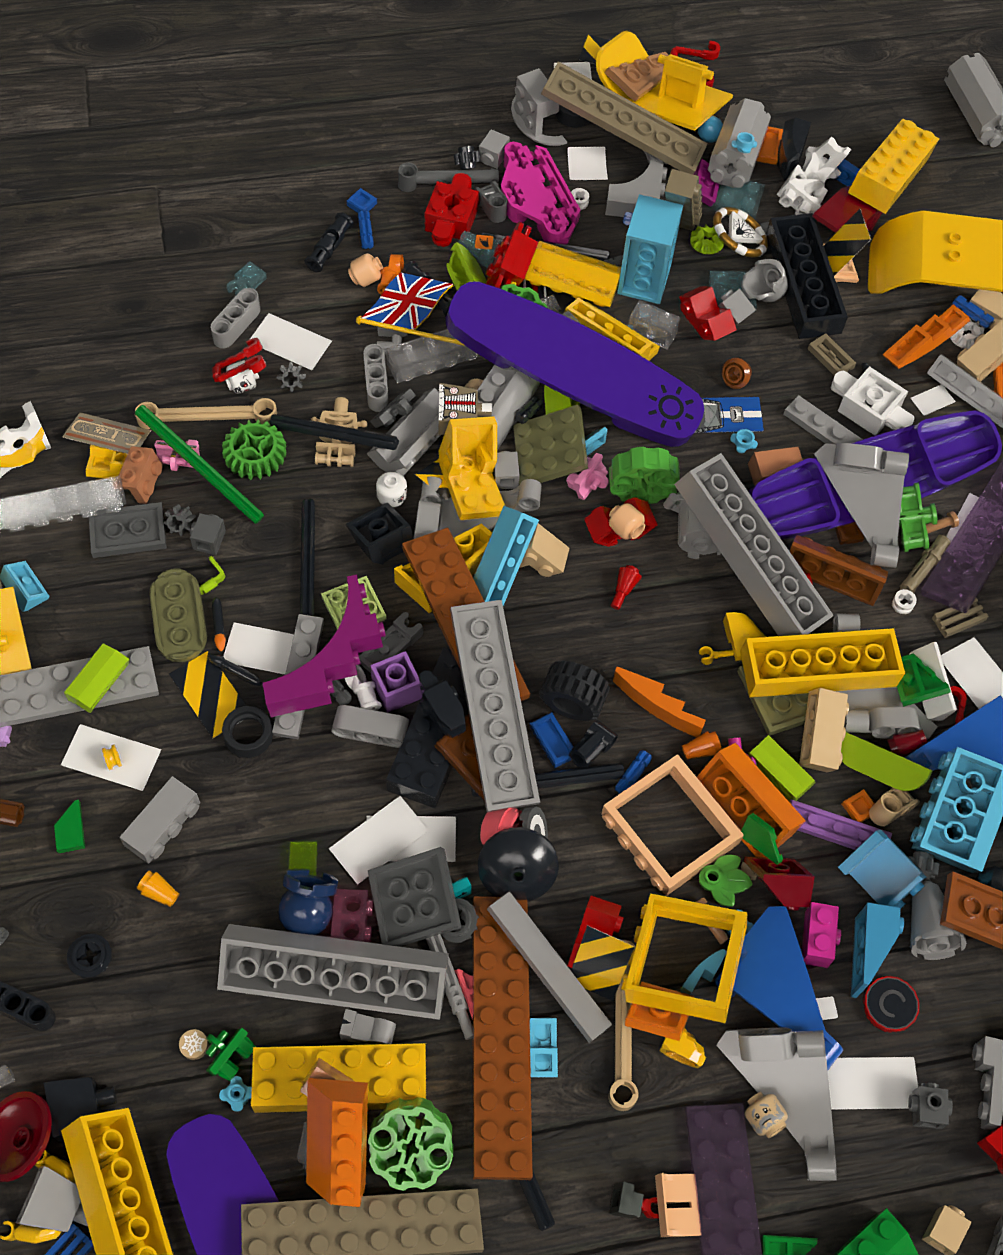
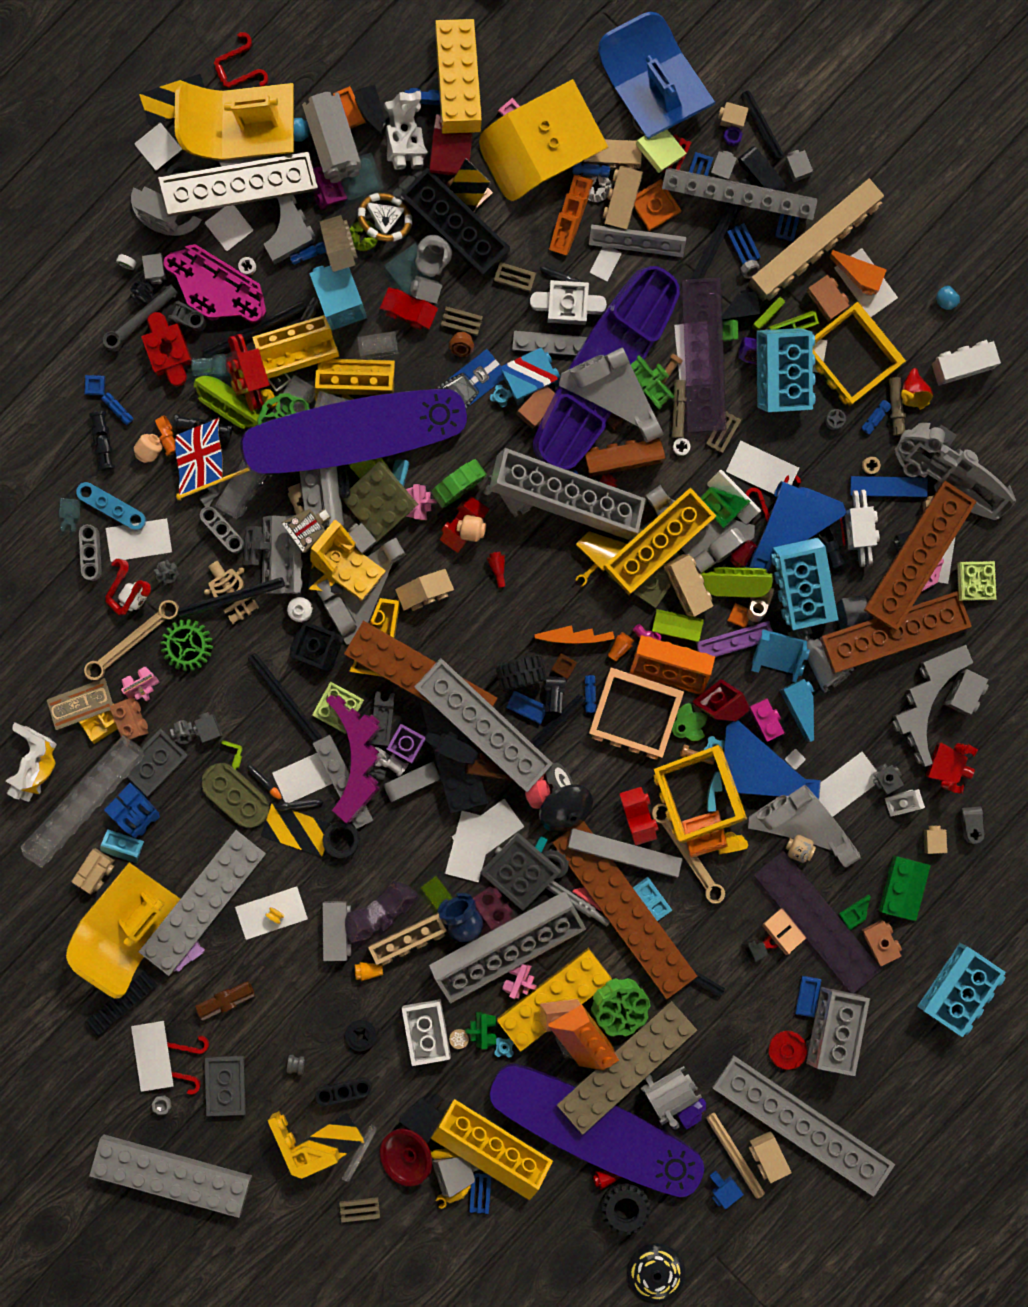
camera: 30 degrees left, 25 degrees up
green tile [54,800,85,853] -> none
lime piece [64,643,129,713] -> none
green axle [135,405,264,524] -> none
light grey leg [340,1009,396,1045] -> none
medium azure brick [473,506,539,605] -> none
orange sticker [475,235,494,250] -> none
sticker [571,925,635,1001] -> none
medium nougat wing [605,52,669,102] -> none
medium azure plate [731,132,757,153] -> none
green tile [741,813,783,865] -> none
black tile [863,976,919,1032] -> none
none -> dark azure plate [76,482,146,530]
none -> blue hips [104,783,160,838]
none -> white tile [116,254,137,270]
none -> clear purple brick [345,881,419,942]
none -> tan brick [368,913,447,966]
none -> white brick [402,999,451,1066]
none -> dark tan tile [441,306,483,336]
none -> panel [500,347,560,405]
none -> bright pink hips [502,964,537,999]
none -> reddish brown tile [551,653,577,679]
none -> white slope [885,789,925,817]

